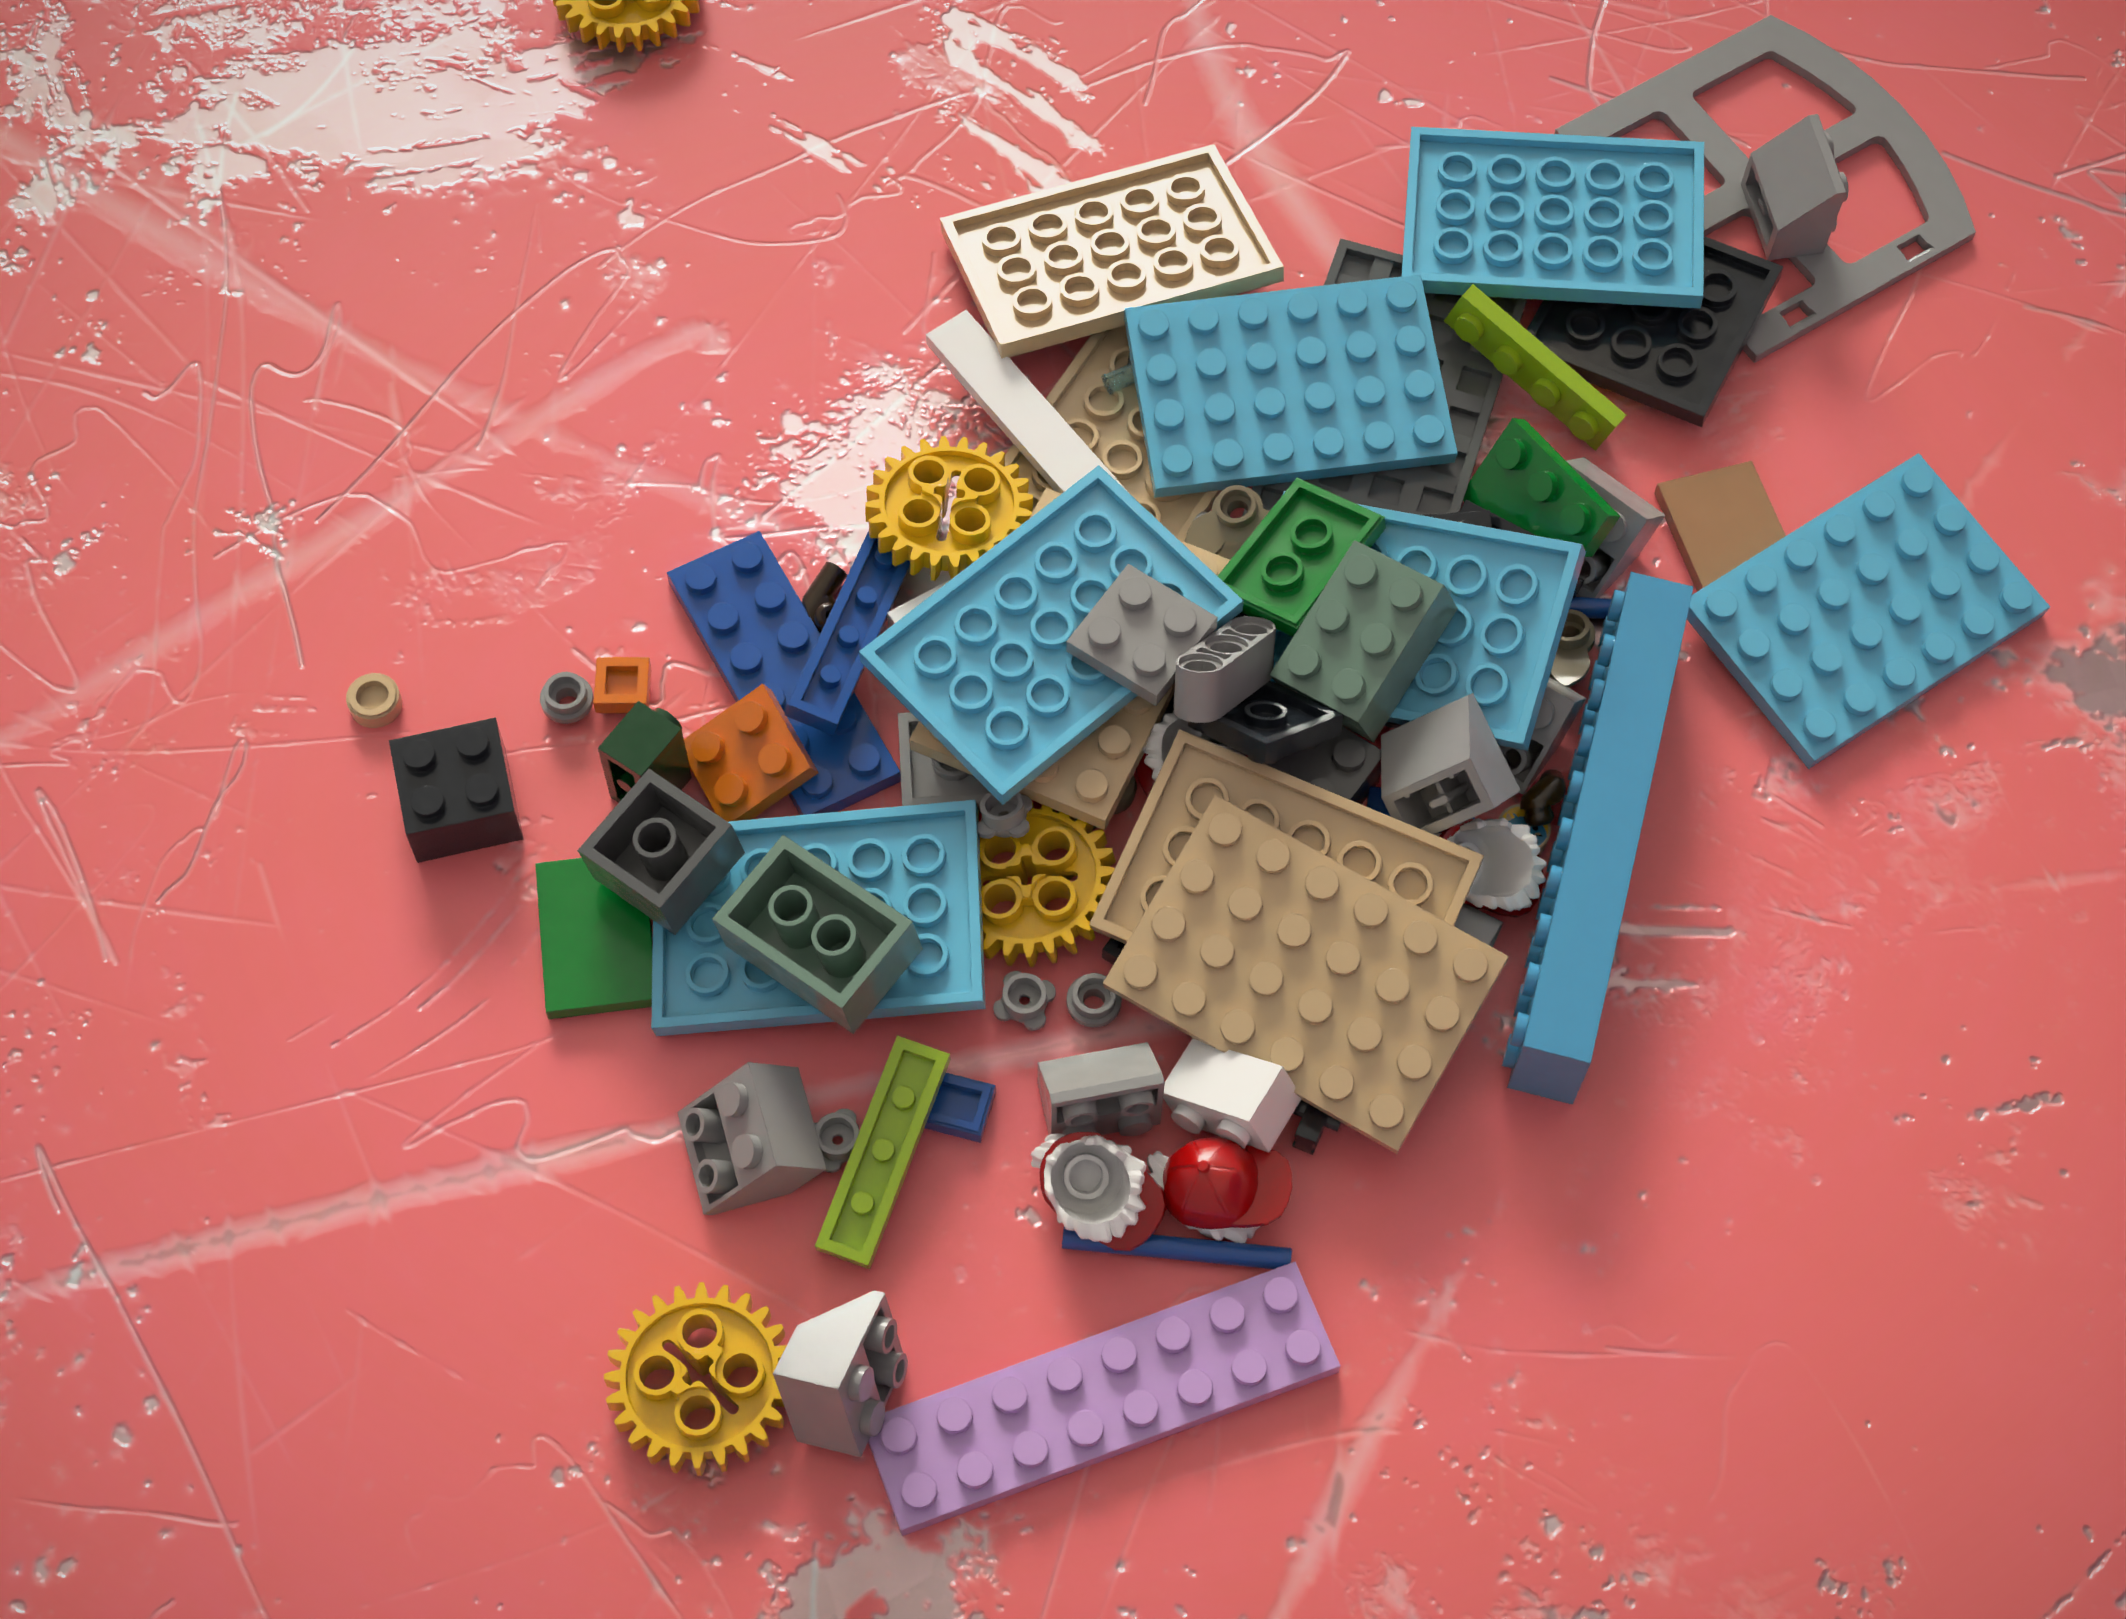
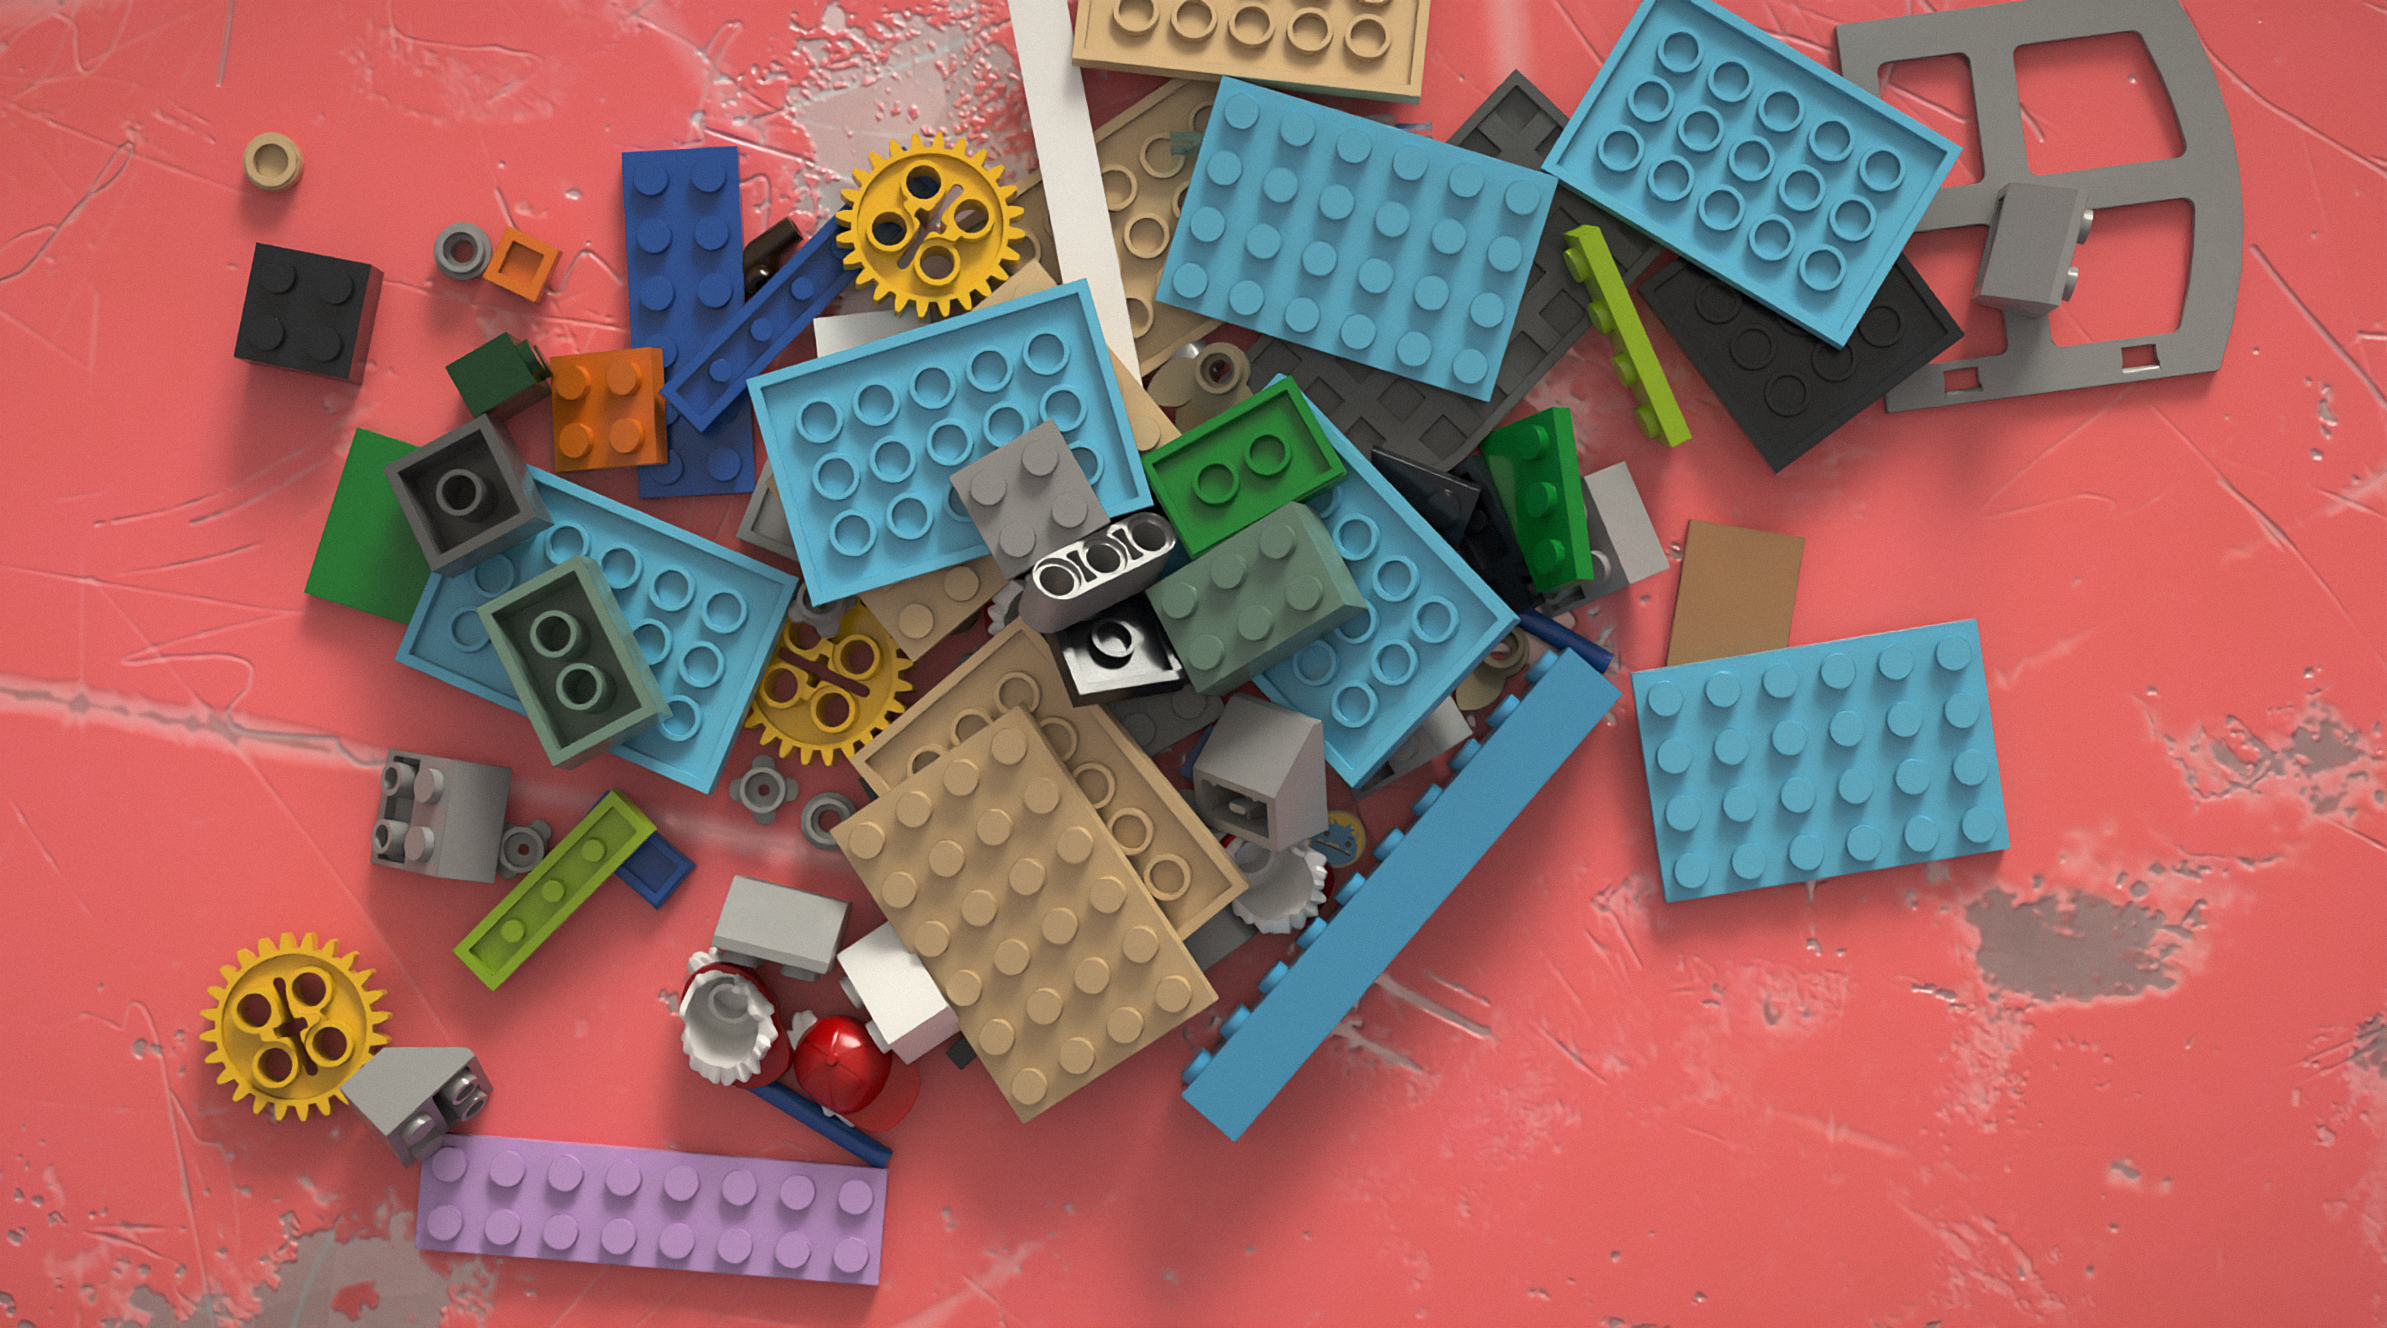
camera: 30 degrees right, 25 degrees up
dark brown arm [1520,769,1566,827] -> none

